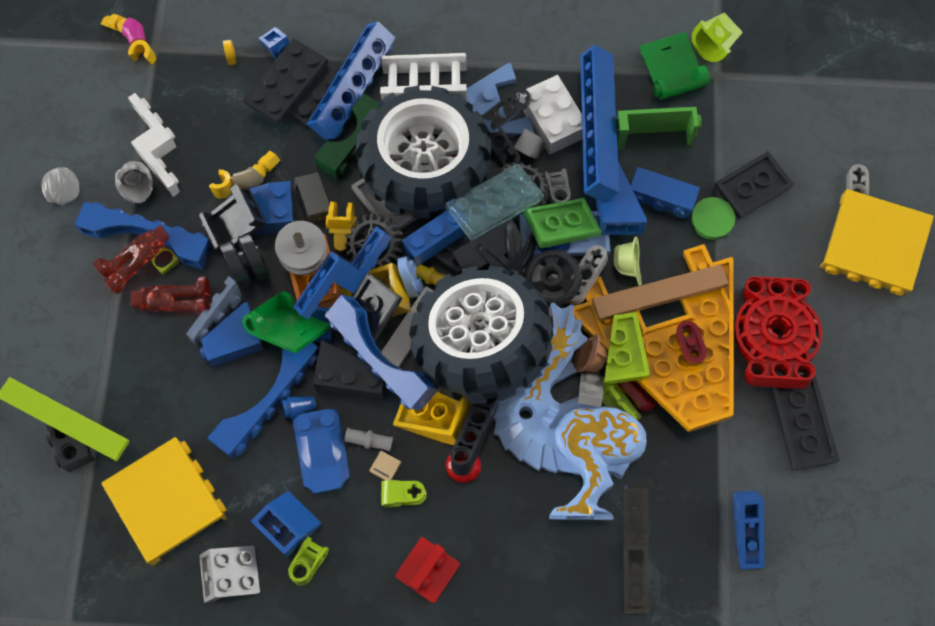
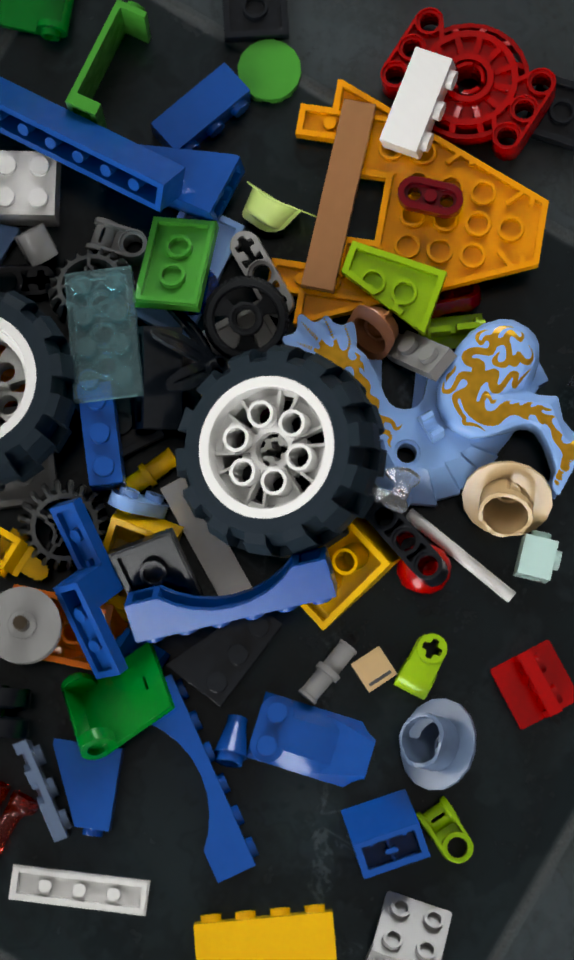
camera: 65 degrees left, 10 degrees up
none -> white tile [8,864,151,916]
none -> clear piece [372,467,420,513]
none -> white brick [379,47,458,160]
none -> sand blue helmet [399,698,477,790]
none -> white piece [405,508,516,602]
none -> tan helmet [462,461,553,538]
none -> light aqua brick [513,530,562,584]

